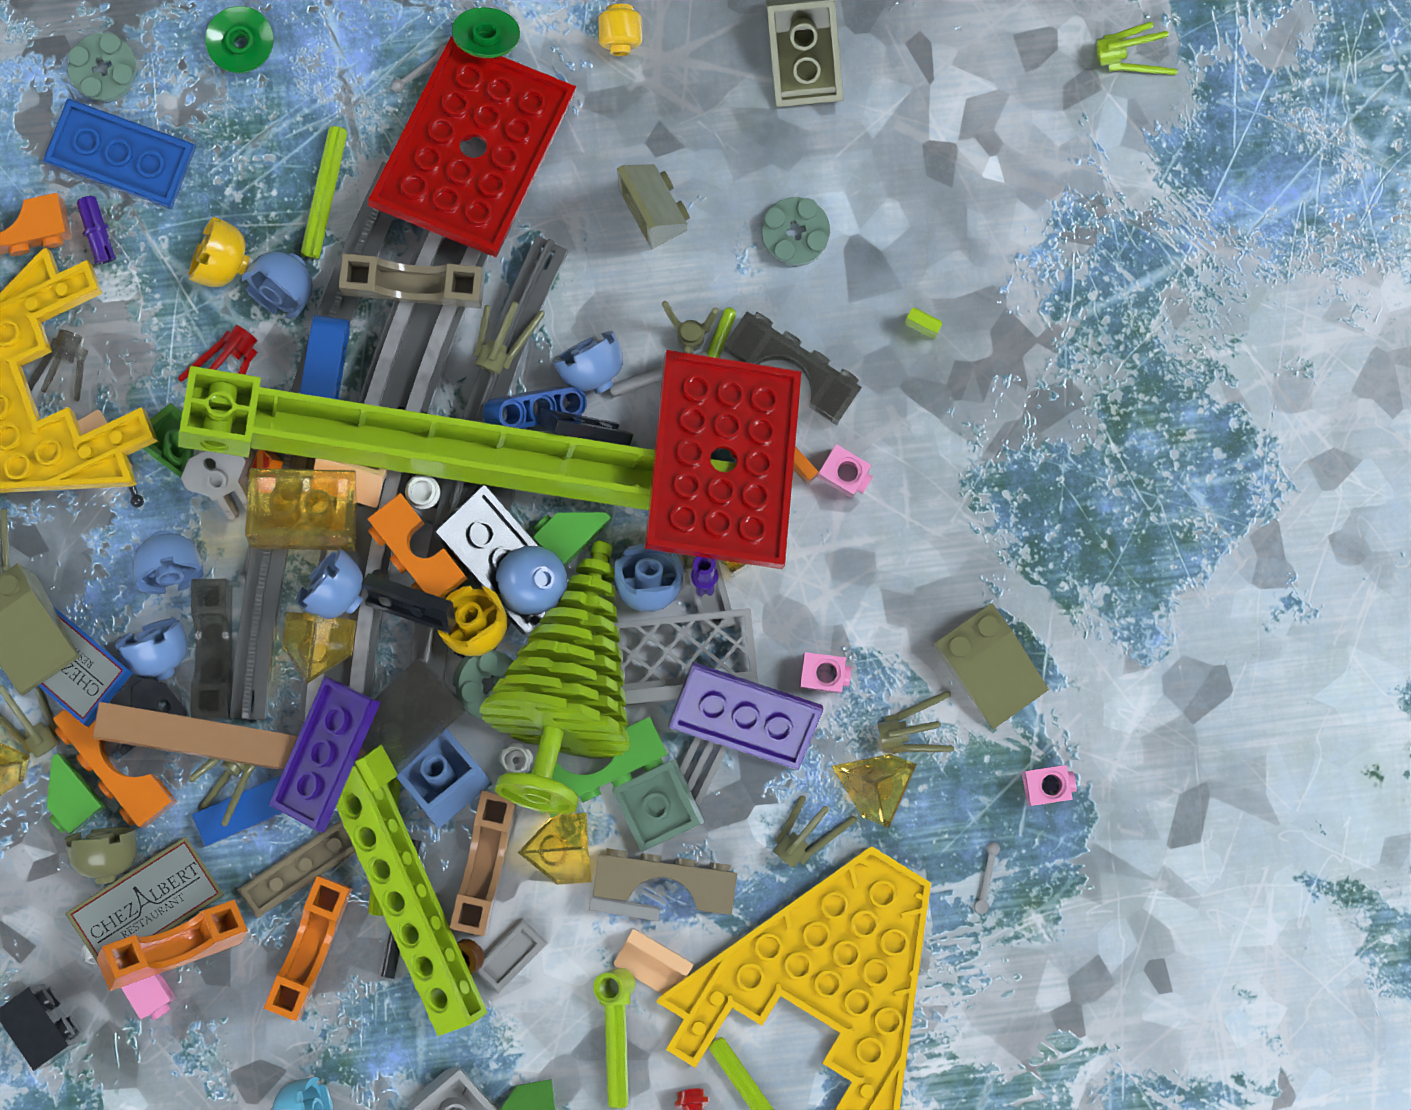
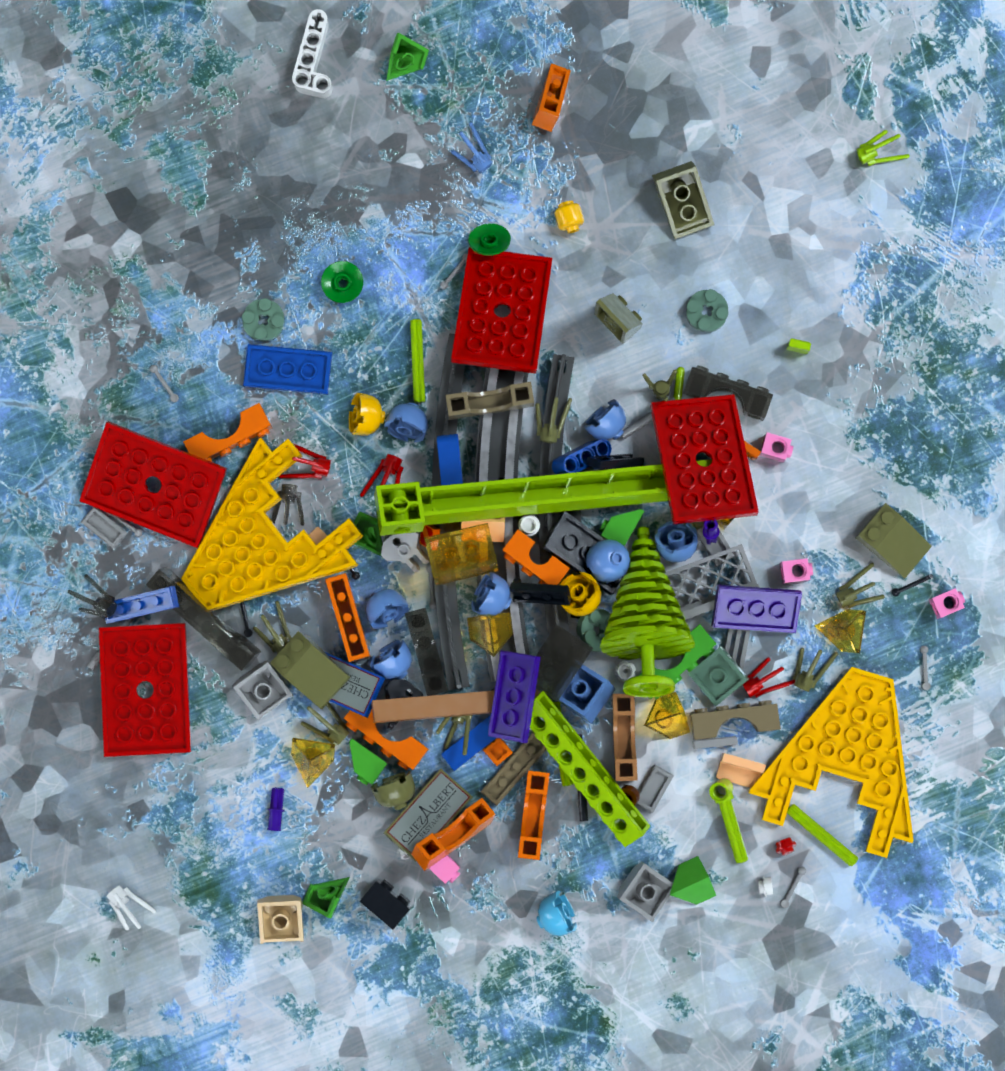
camera: 10 degrees left, 0 degrees up
dark purple axle [77,195,117,265] -> none
lime tile [355,744,398,792] -> none
none -> red plant [279,443,331,479]
none -> orange brick [325,573,371,663]
none -> orange tile [483,738,513,766]
none -> red plant [742,657,796,698]
none -> black hinge [891,574,934,597]

